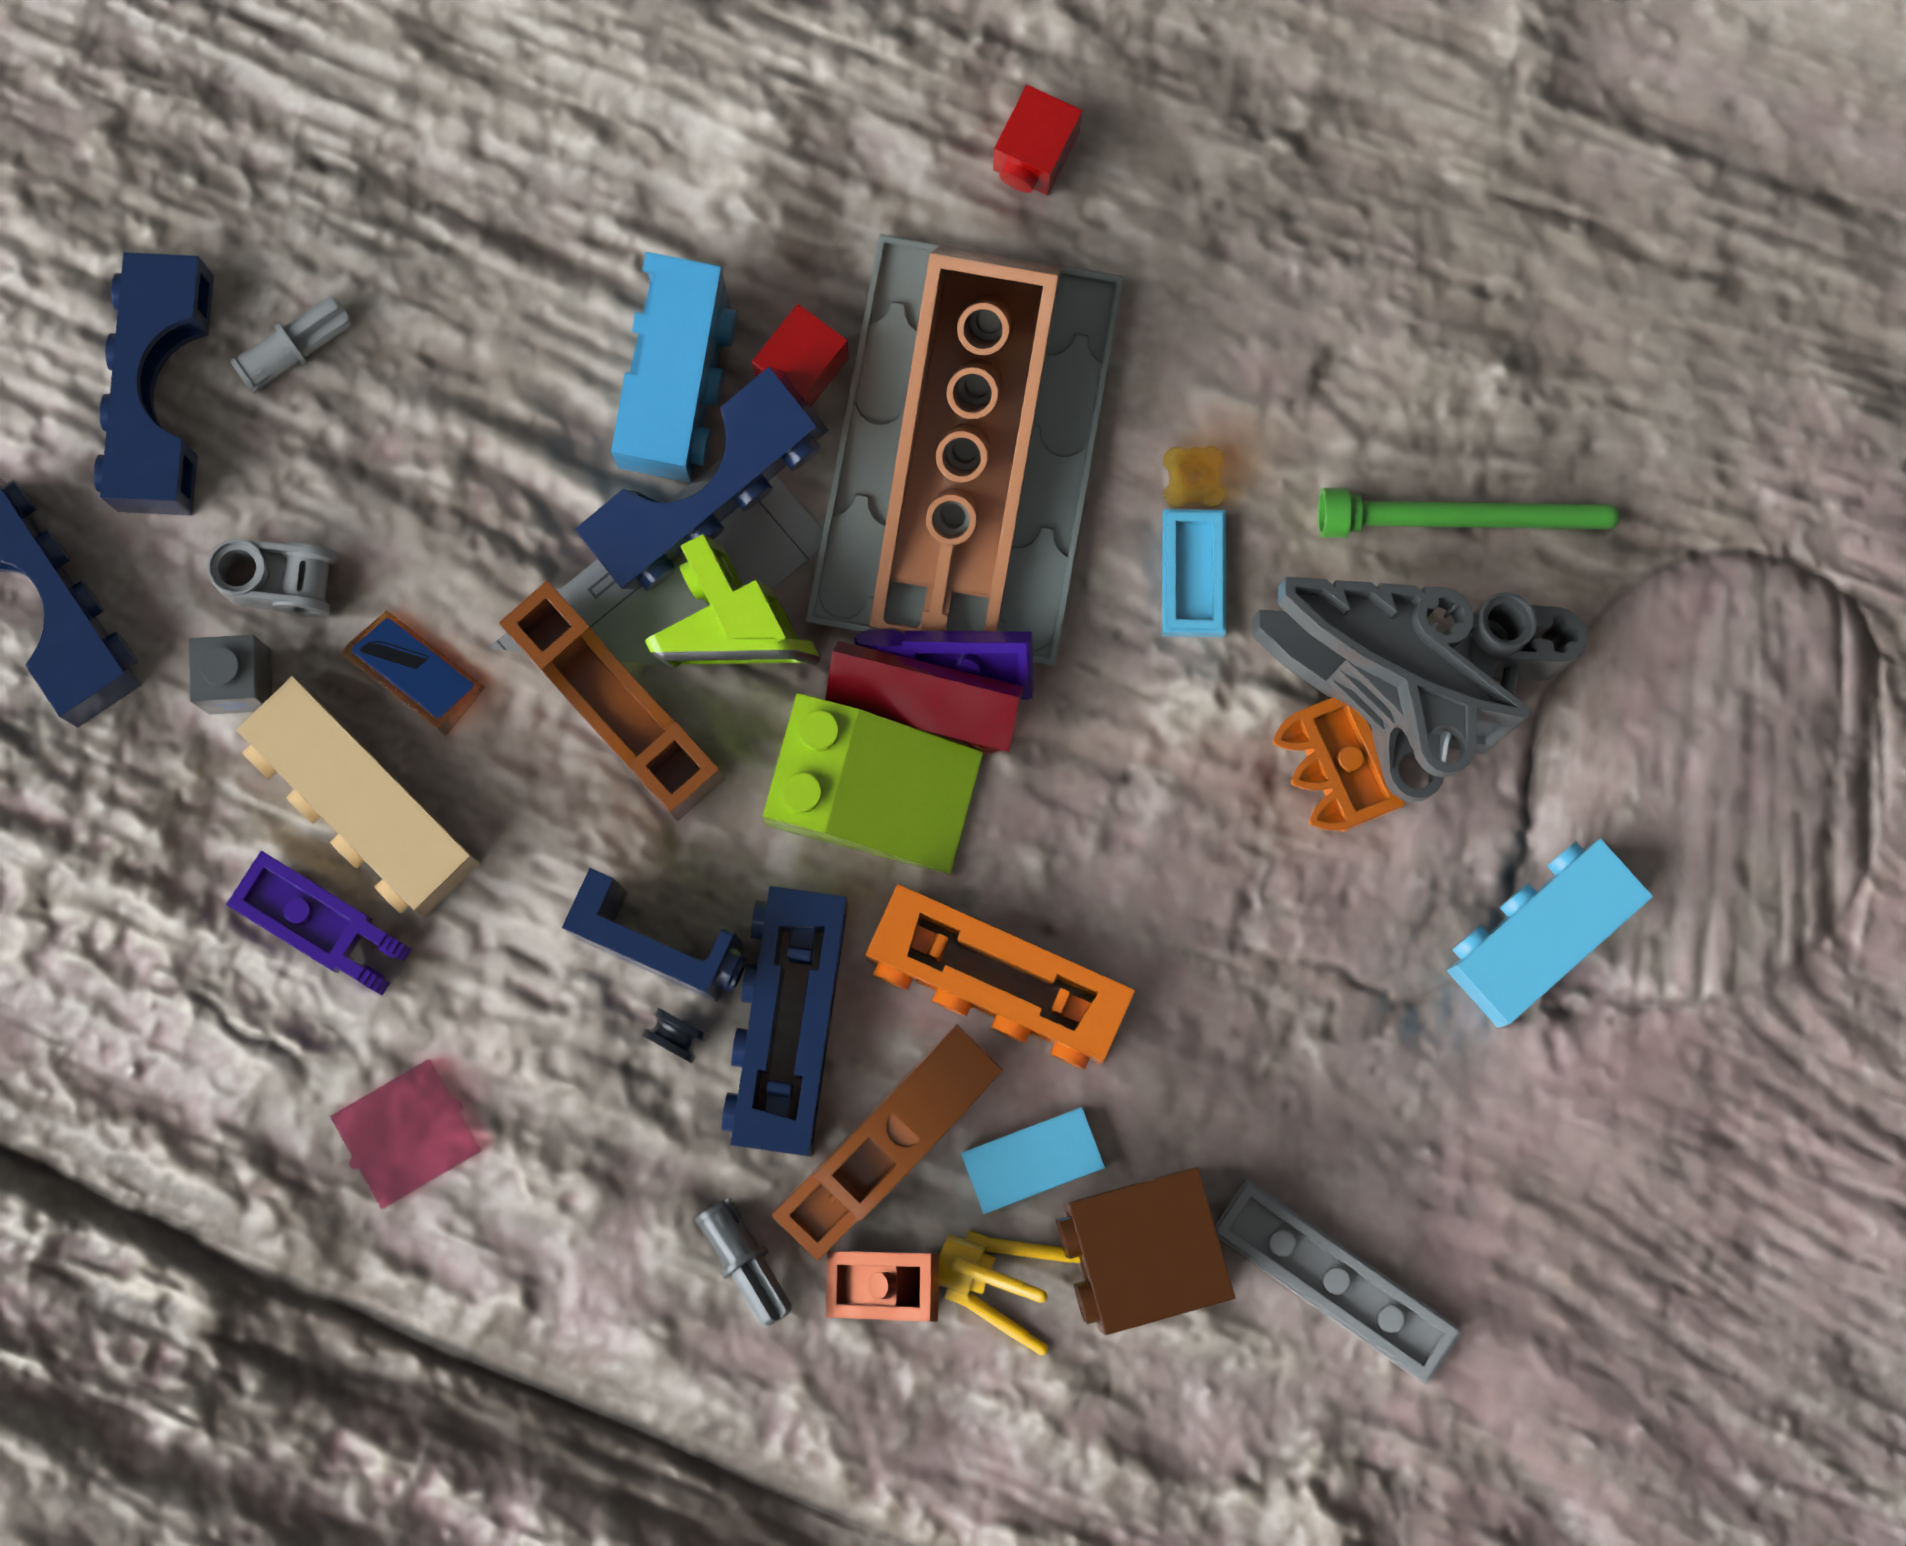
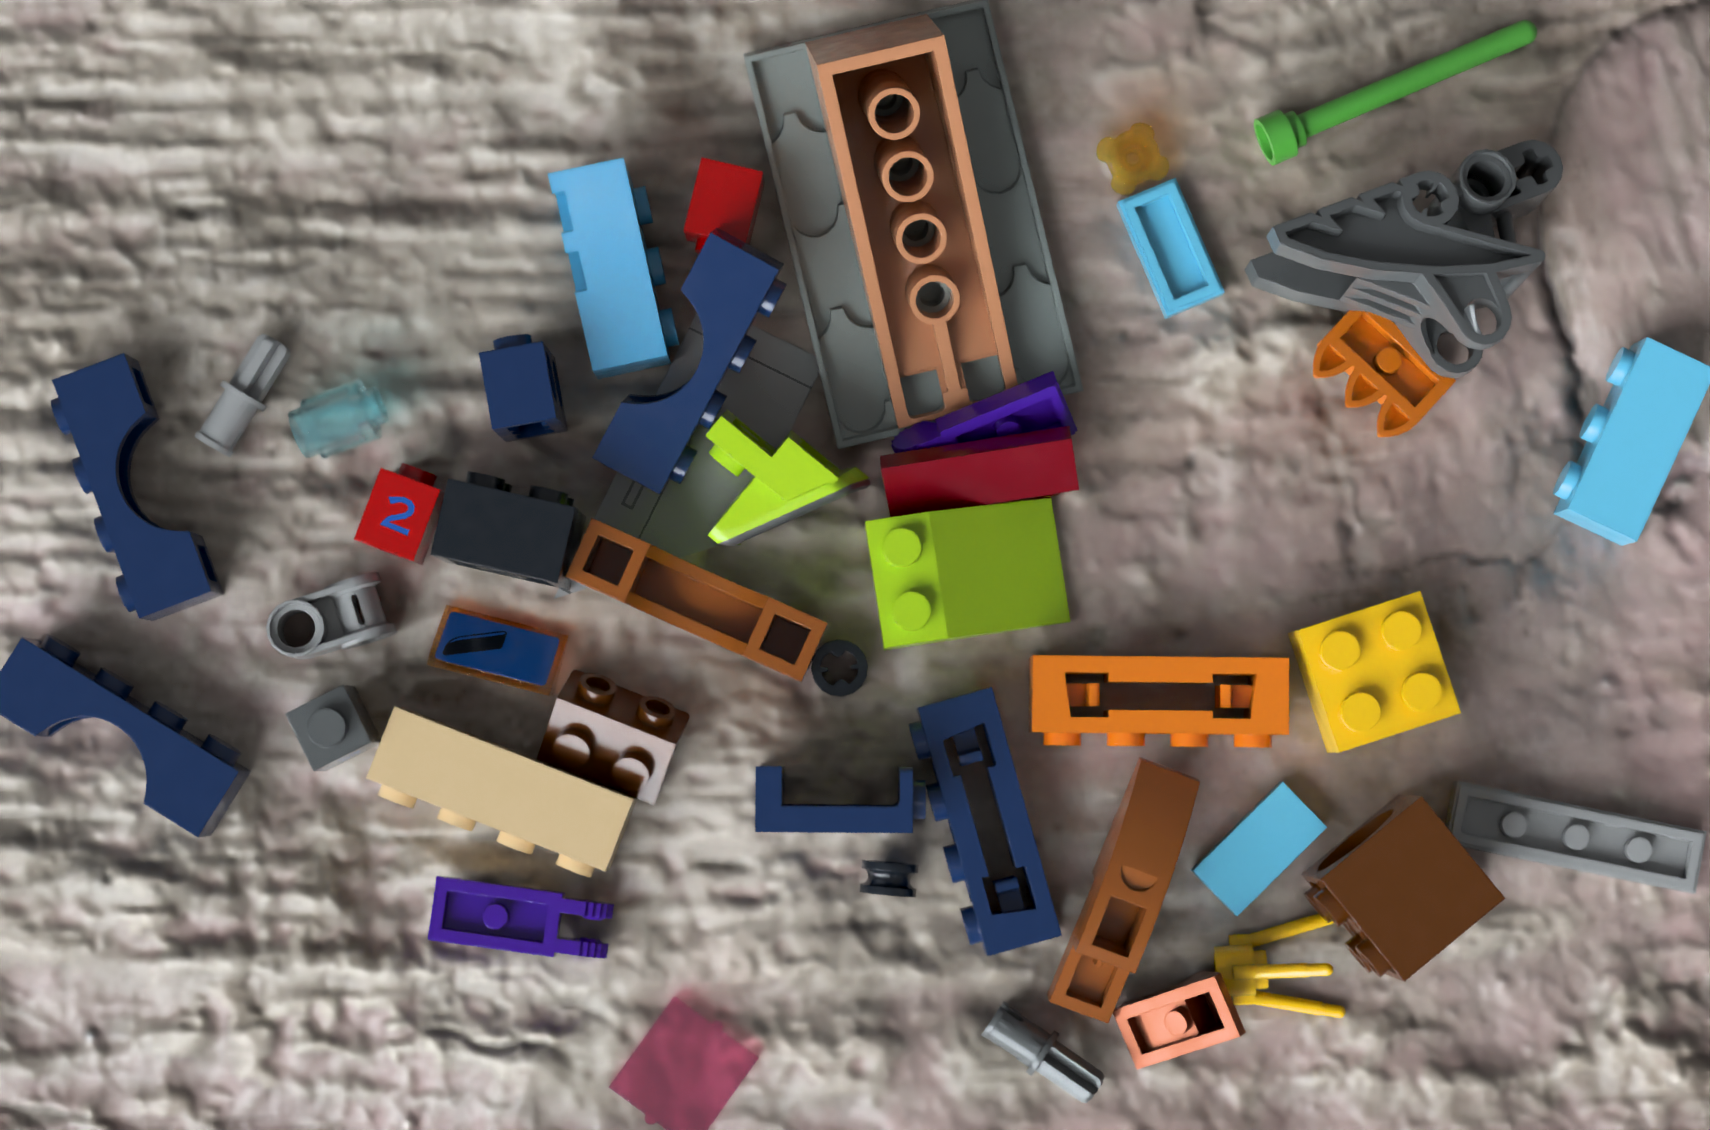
camera: 25 degrees left, 5 degrees up
none -> clear light blue brick [288,379,388,459]
none -> red brick [354,463,445,565]
none -> black brick [430,471,586,590]
none -> dark blue brick [479,334,568,442]
none -> reddish brown bracket [537,670,690,805]
none -> black bush [811,639,868,697]
none -> yellow brick [1288,591,1461,753]

